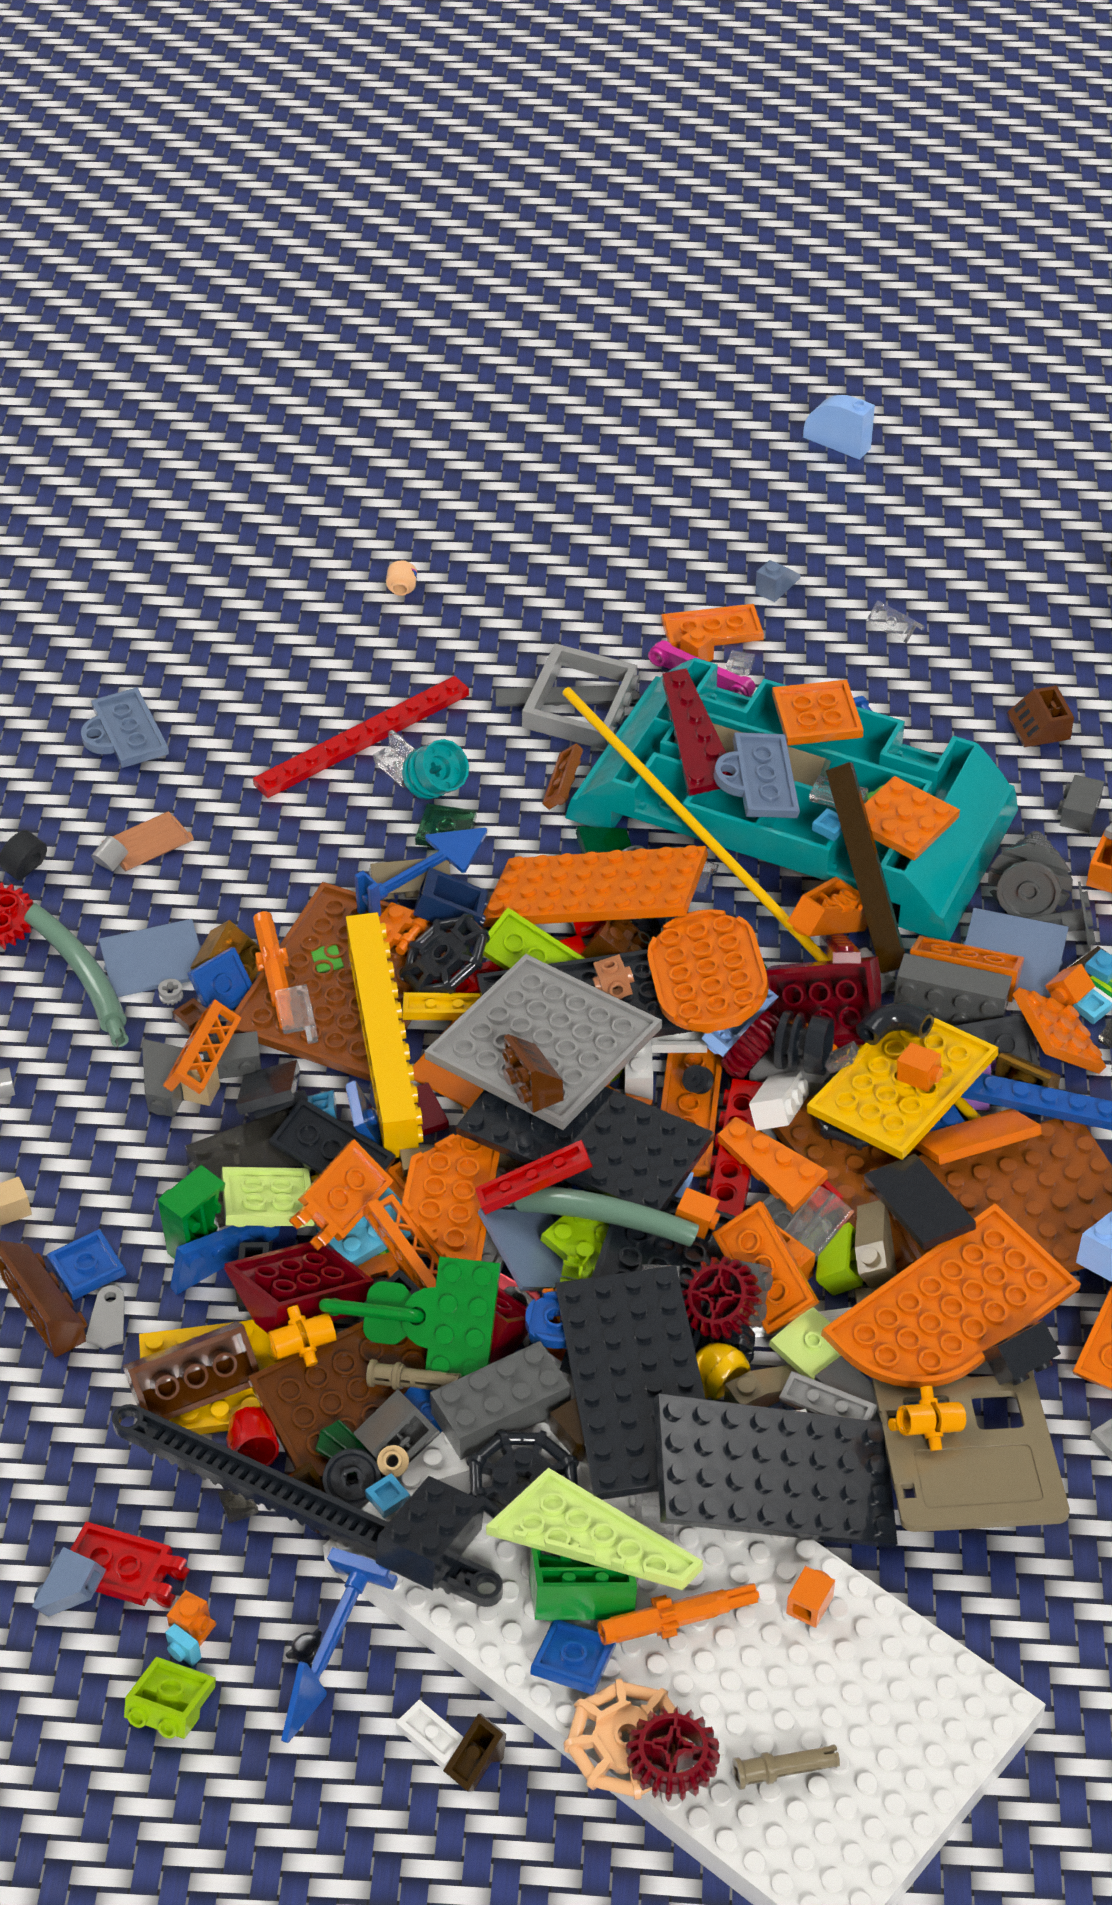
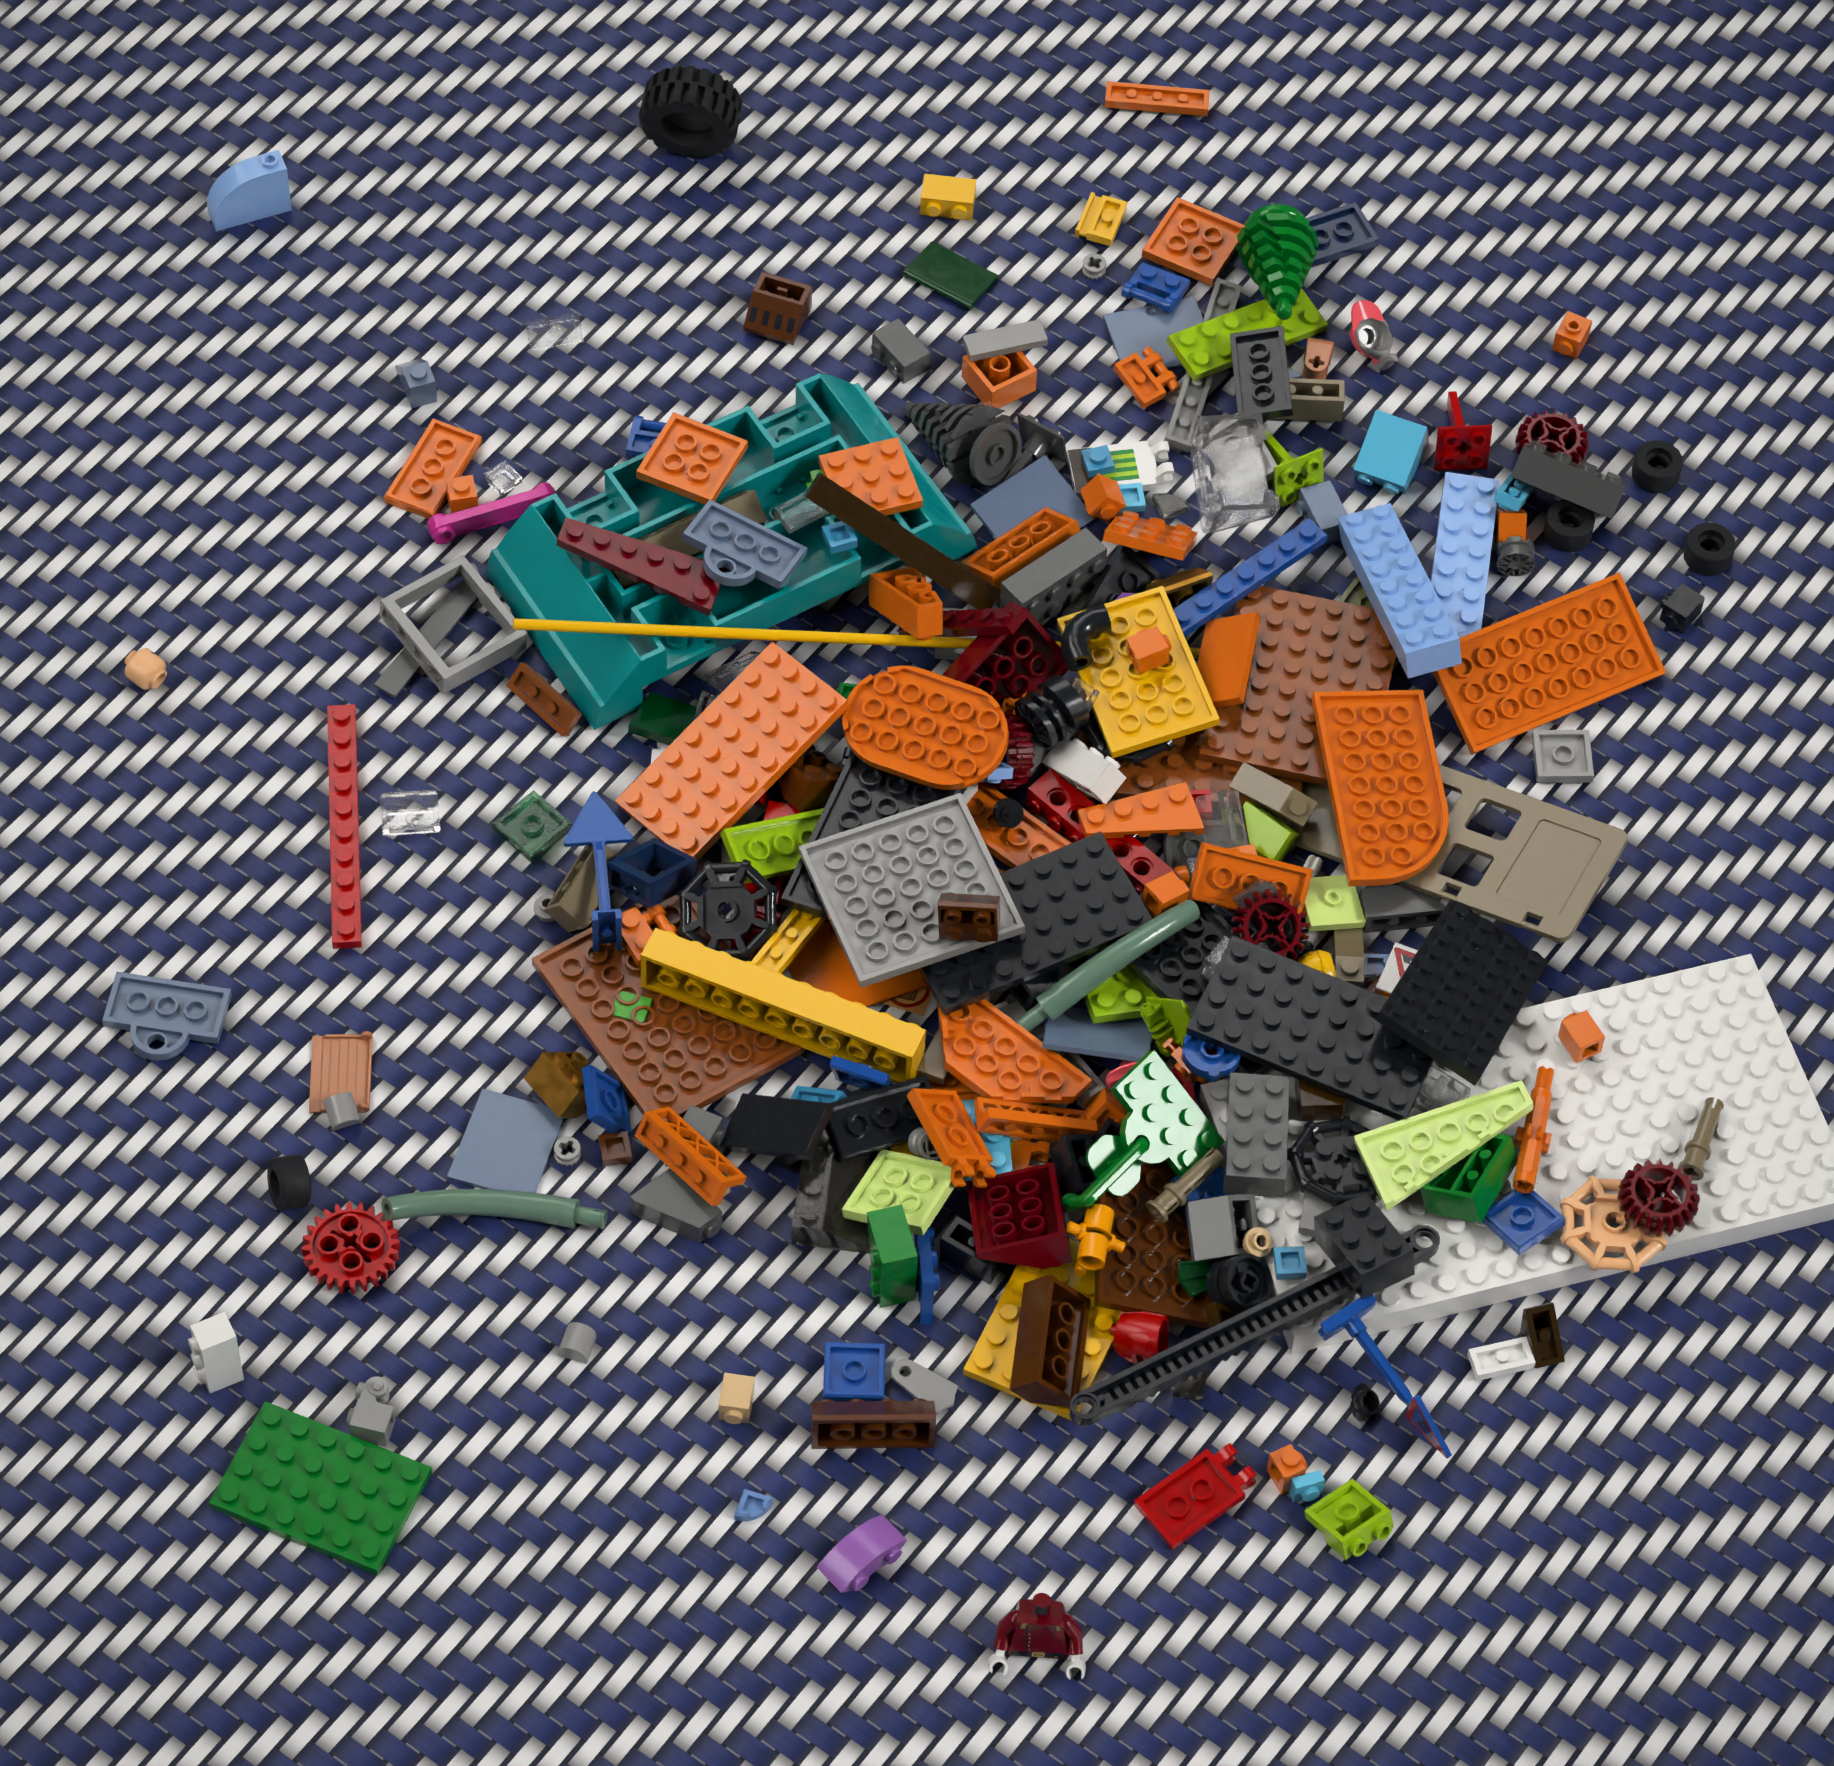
camera: 60 degrees left, 10 degrees up
sand blue slope [32,1547,106,1617] -> none
orange piece [253,911,294,1029] -> none
clear panel [275,984,319,1044] -> none
teal wheel [402,739,469,800] -> none
red plate [475,1140,593,1215] -> none
nougat brick [593,955,635,999] -> none
light grey tile [779,1371,878,1421] -> none
black tile [864,1154,976,1250] -> none
light orange pin [888,1386,966,1451] -> none
black brick [982,1320,1061,1386] -> none

